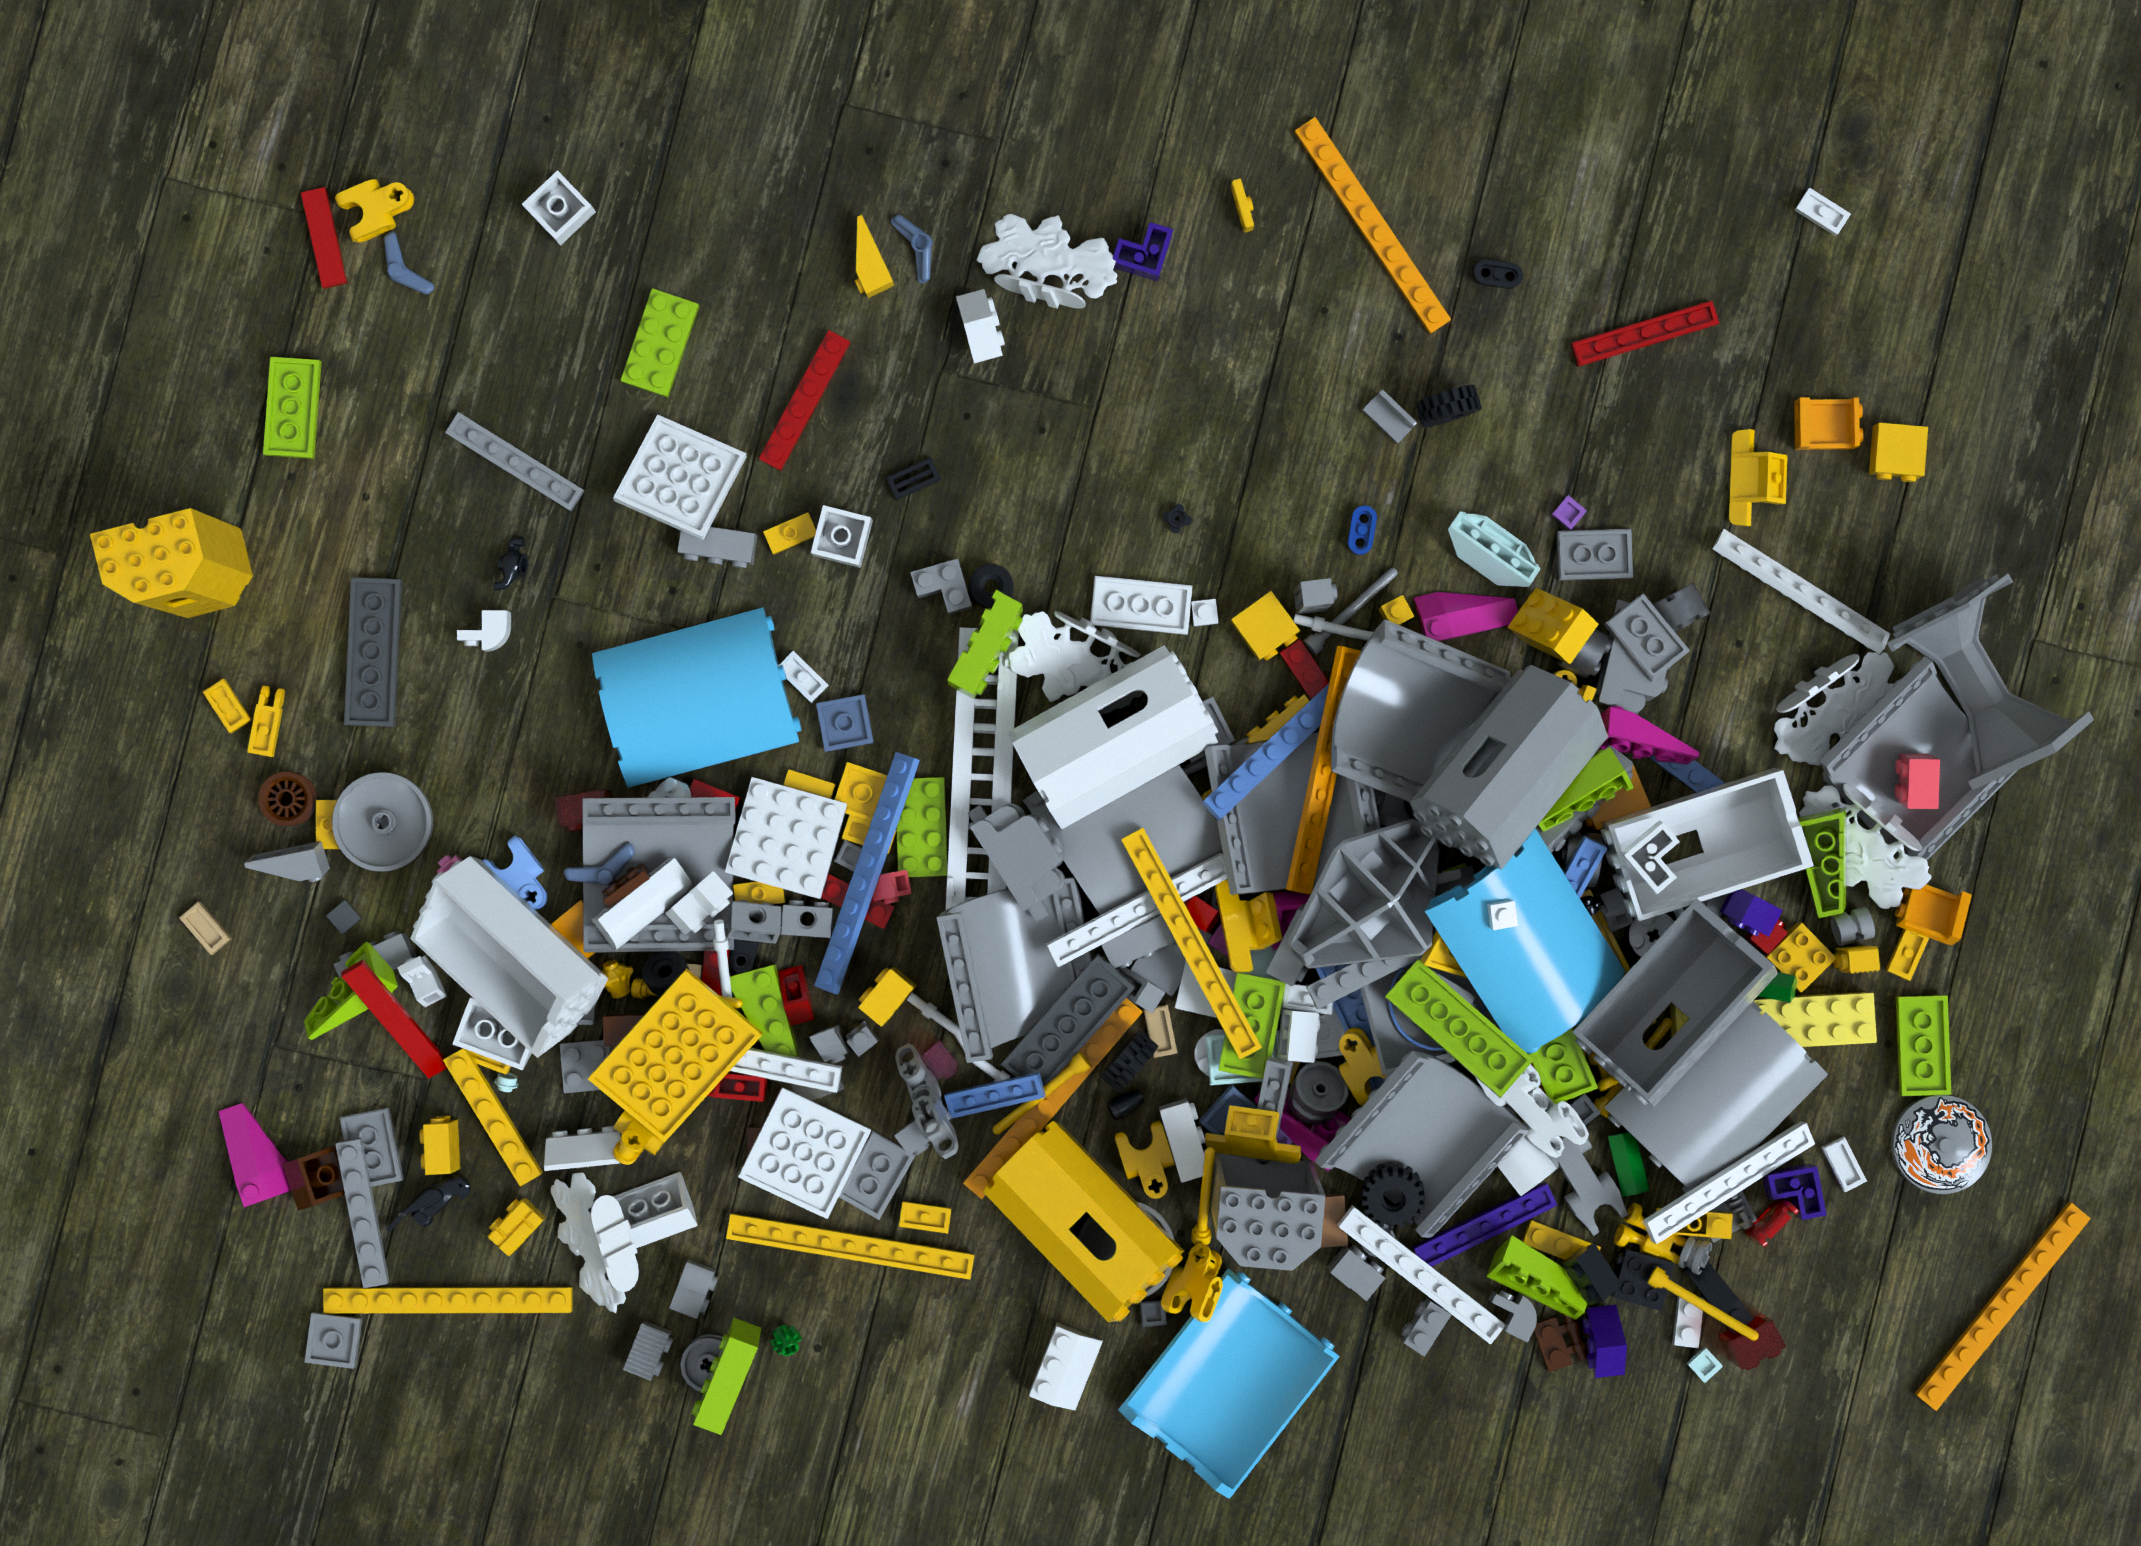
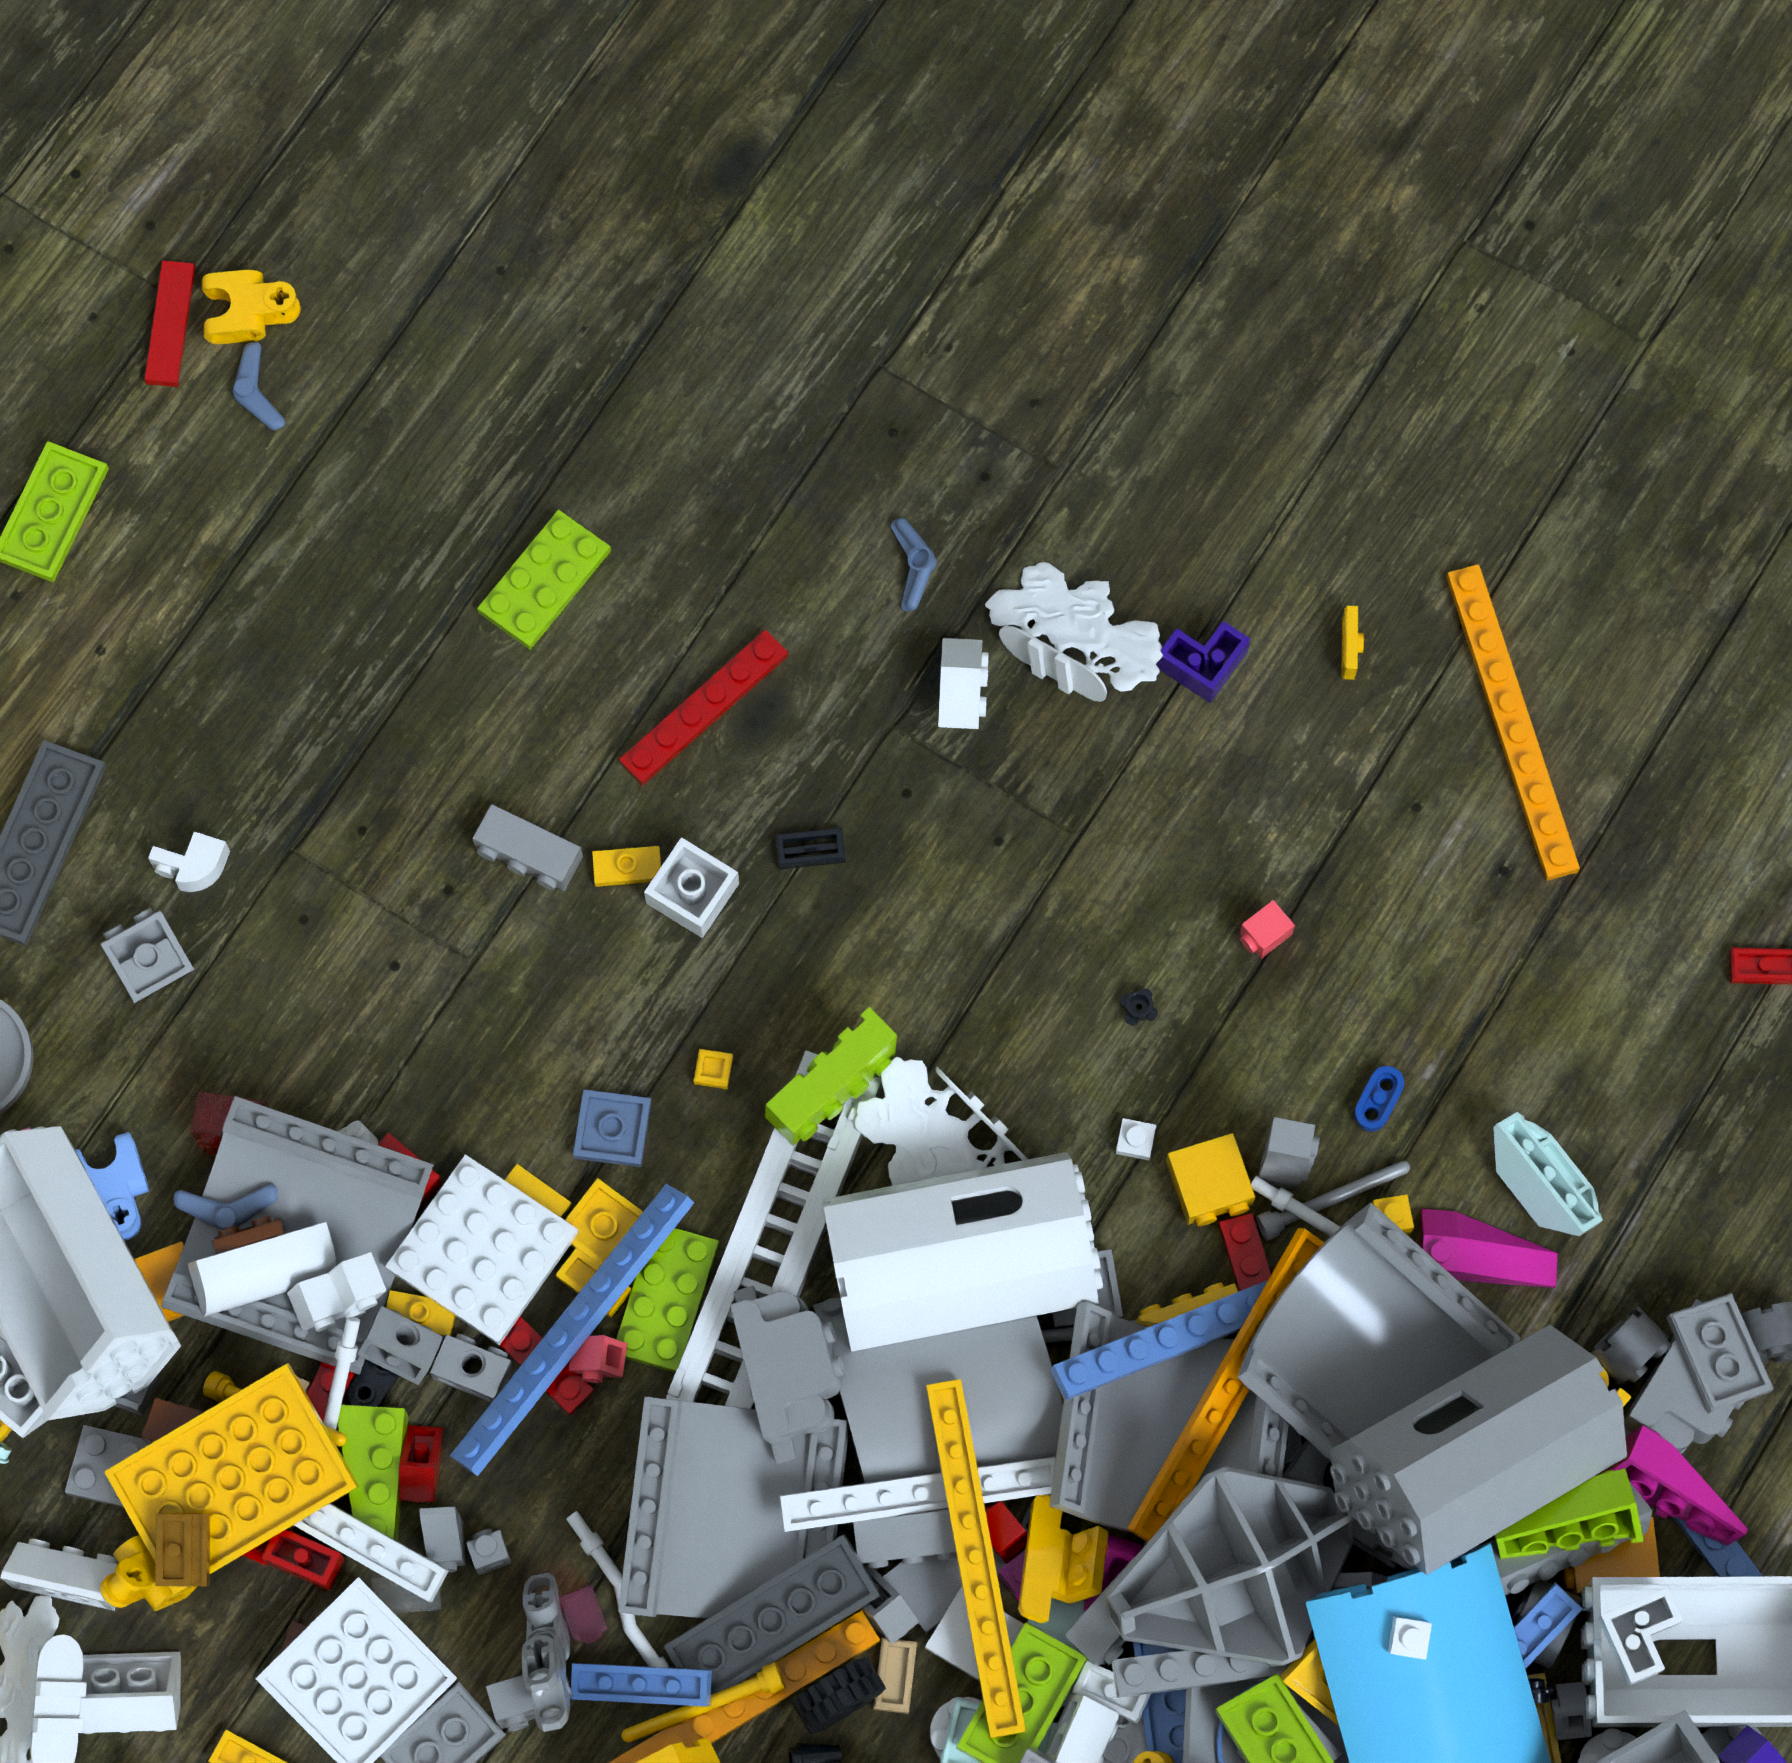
camera: 20 degrees right, 15 degrees down
light grey plate [445,412,584,512] -> none
black piece [494,537,528,590] -> none
white brick [522,170,596,246] -> none
medium azure panel [592,607,802,788] -> none
yellow rock [602,960,633,998] -> none
white plate [613,415,747,540] -> none
black tyre [642,951,690,997] -> none
white plate [779,651,829,703] -> none
light grey tile [834,840,862,872] -> none
yellow slope [854,215,894,298] -> none
yellow brick [858,966,917,1027] -> none
light grey brick [910,559,972,615] -> none
black tyre [969,564,1014,609] -> none
white tile [1090,576,1193,635] -> none
light grey panel [1362,389,1417,444] -> none
black tyre [1416,384,1482,428] -> none
black plate [1473,259,1523,289] -> none
yellow brick [1507,588,1599,664] -> none
medium lavender plate [1551,495,1587,531] -> none
light grey tile [1556,529,1633,581] -> none
none -> light grey plate [100,907,194,1003]
none -> pearl gold plate [155,1513,210,1587]
none -> yellow tile [694,1049,733,1089]
none -> coral brick [1240,900,1295,959]

